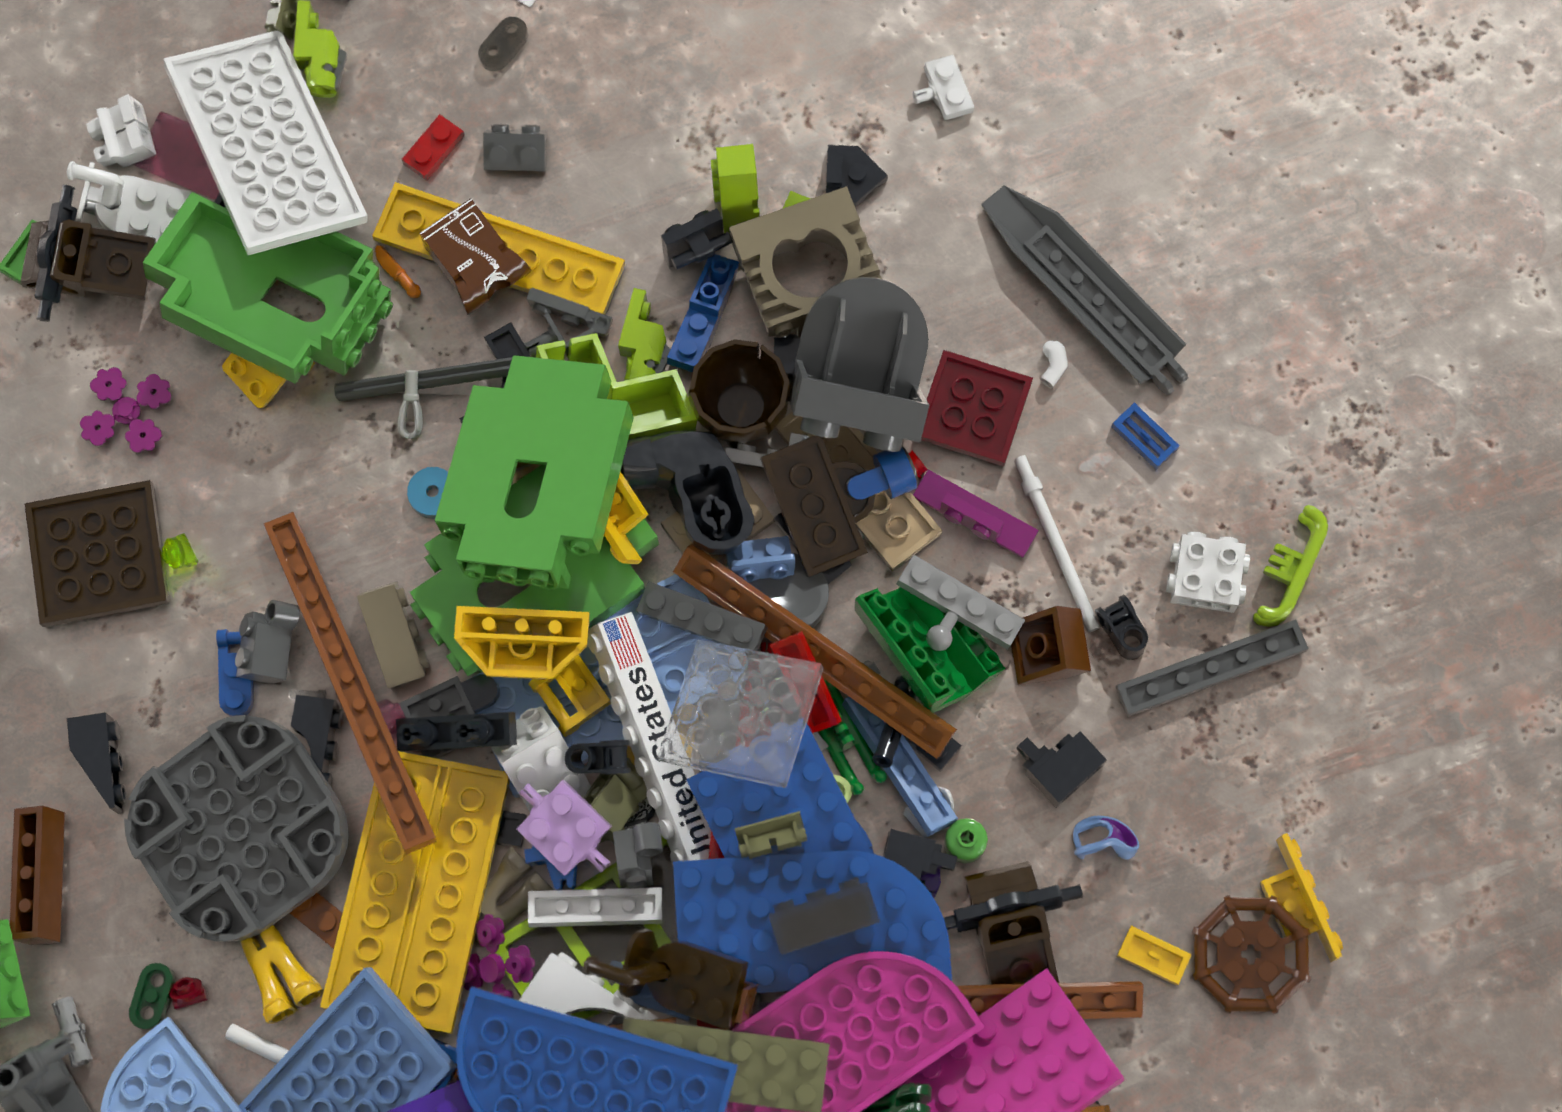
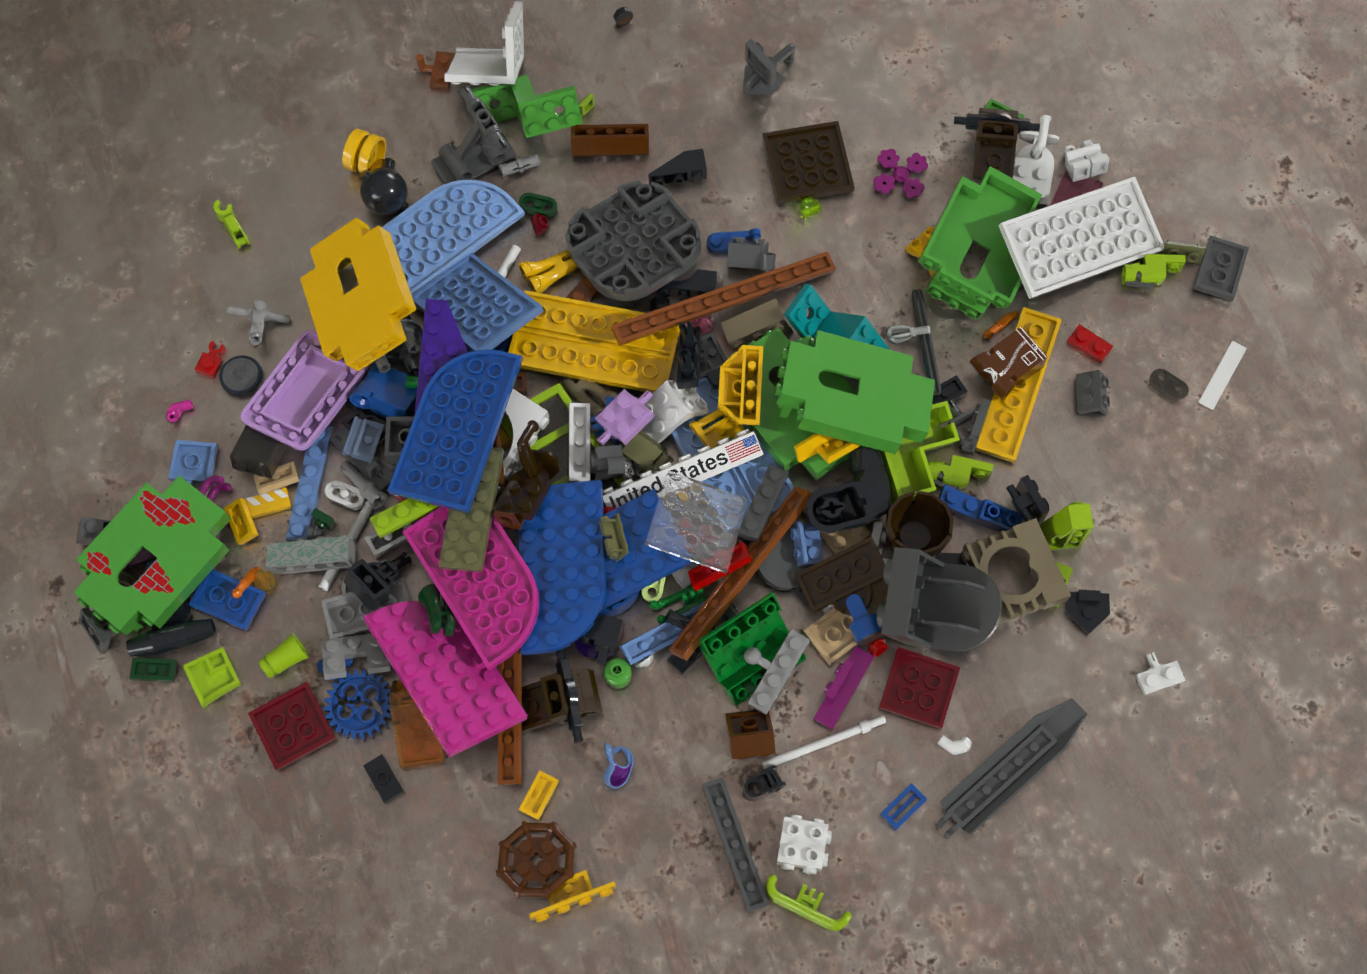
camera: 90 degrees right, 5 degrees down
magenta plant [463,914,535,998] -> none
black piece [564,740,631,774] -> none
clear smoke brick [768,877,880,955] -> none
black hinge [1016,731,1107,808] -> none
none -> black plate [650,295,670,311]
none -> teal bracket [783,284,890,350]

